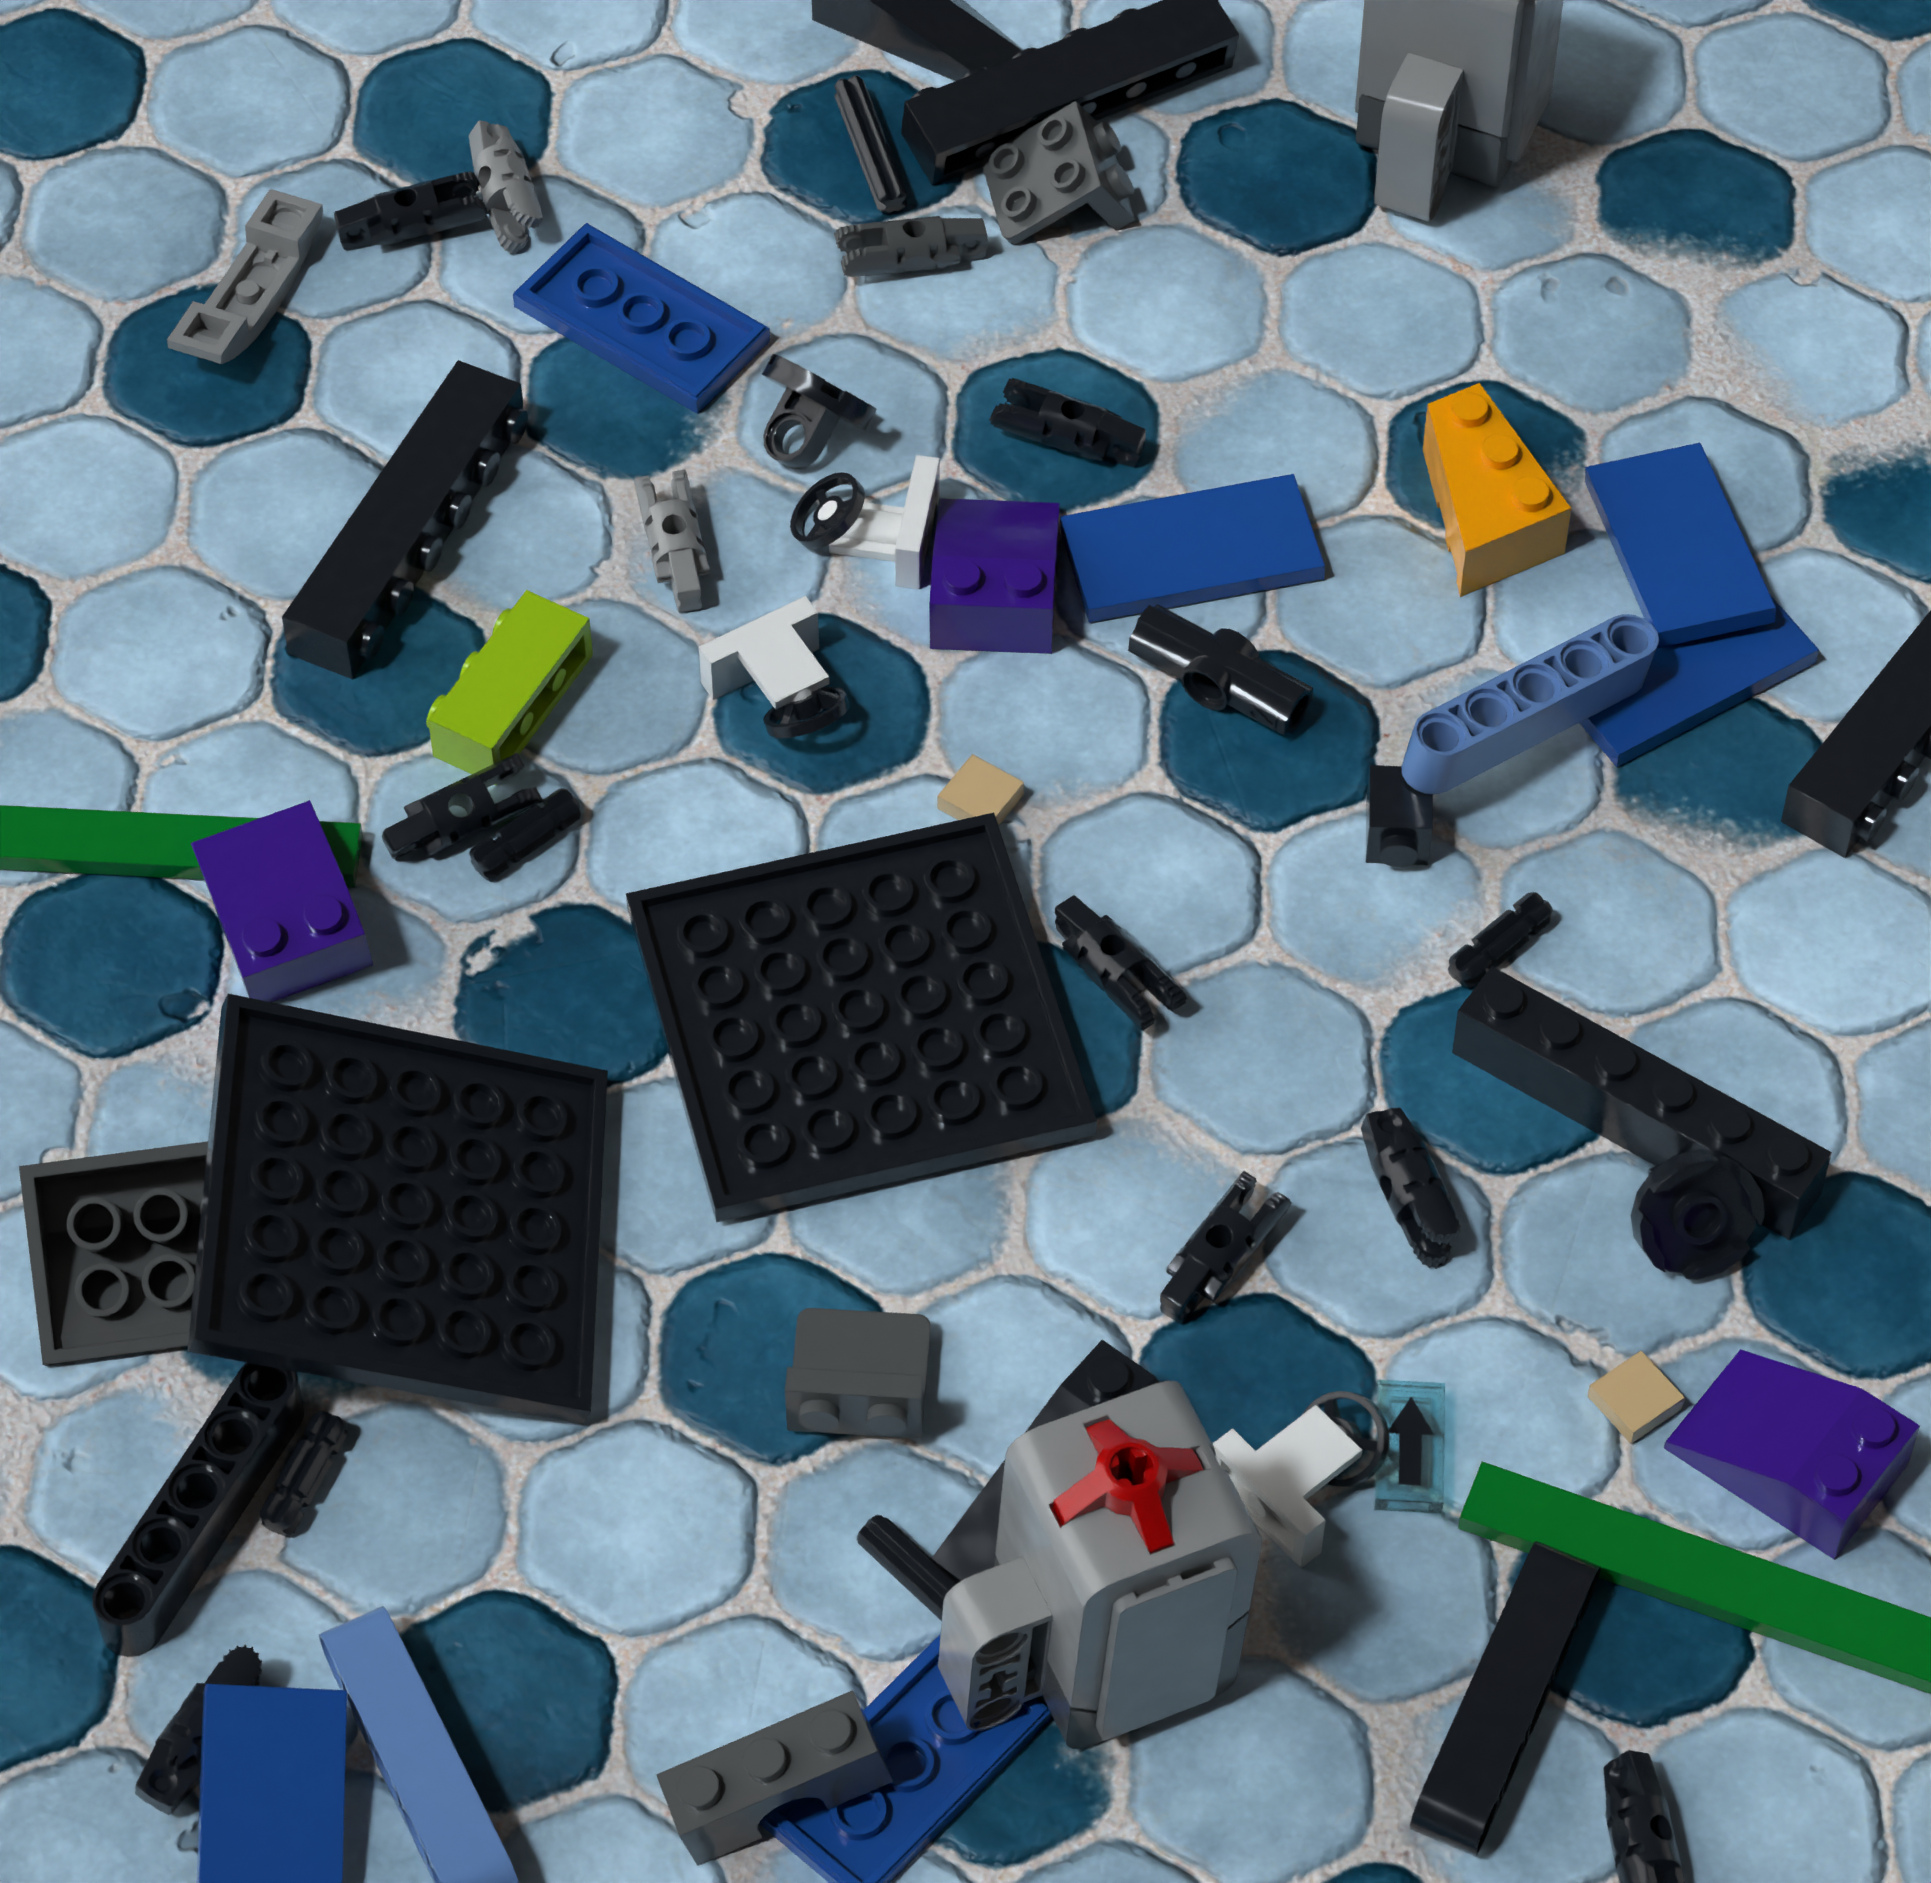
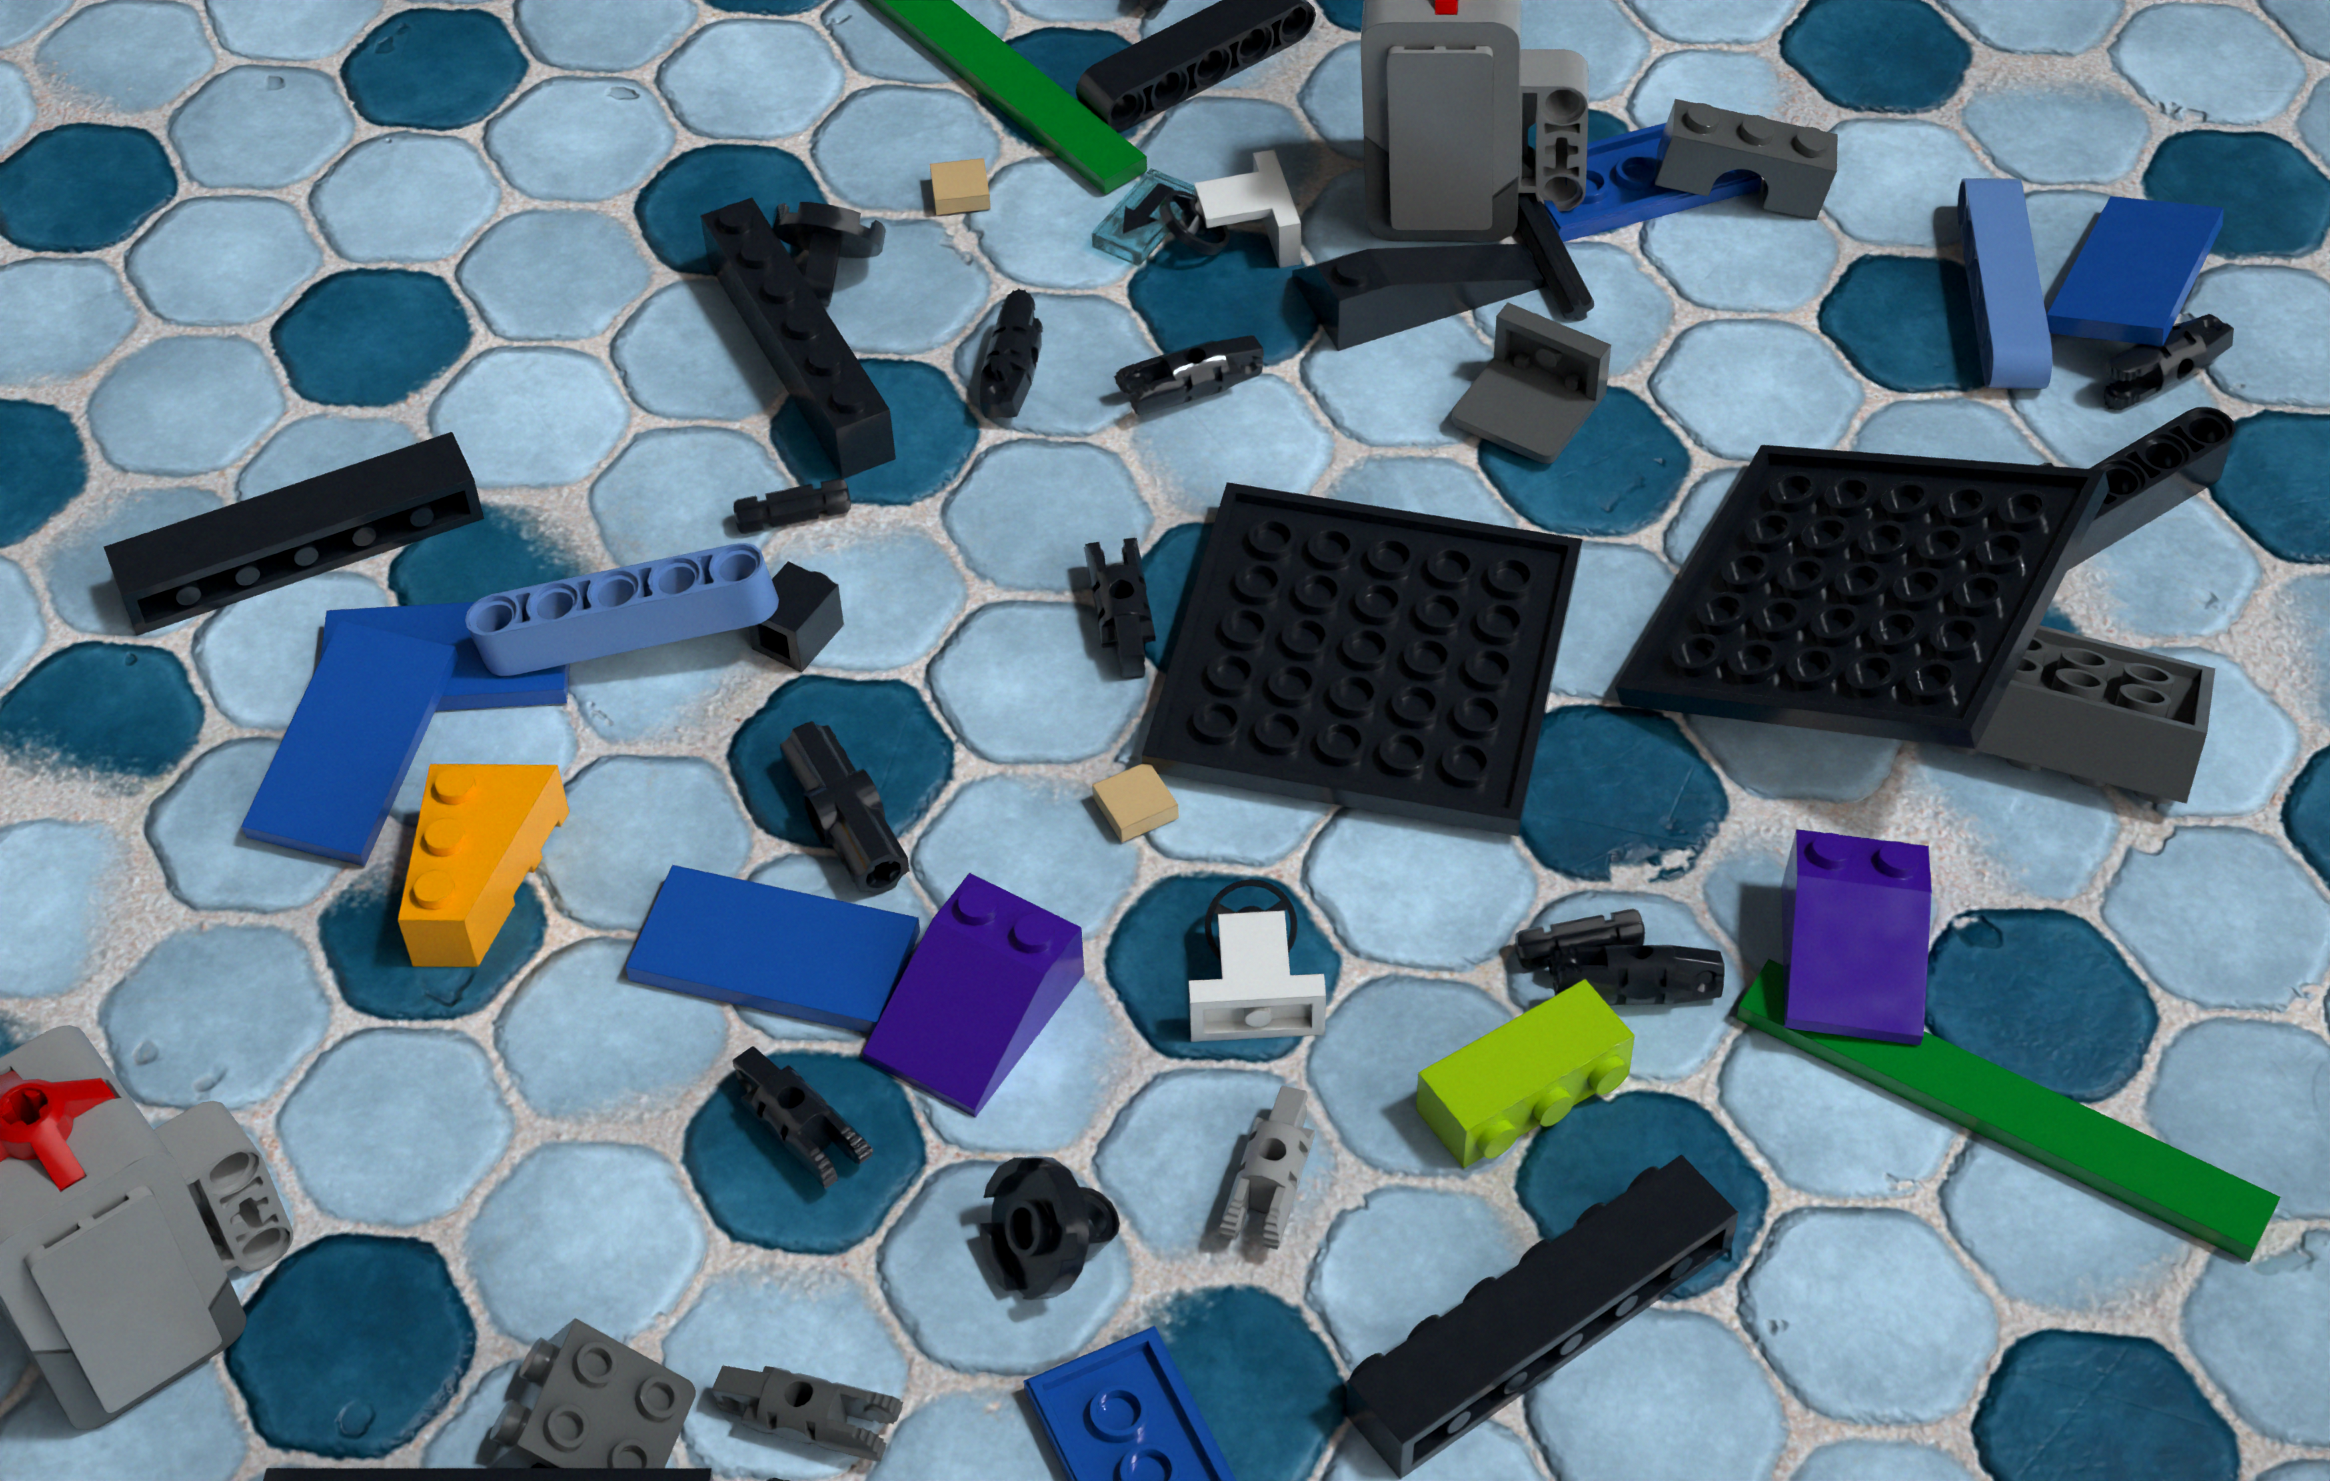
camera: 150 degrees left, 5 degrees down
white piece [790,455,940,589] -> none
dark purple slope [1664,1349,1920,1560] -> none

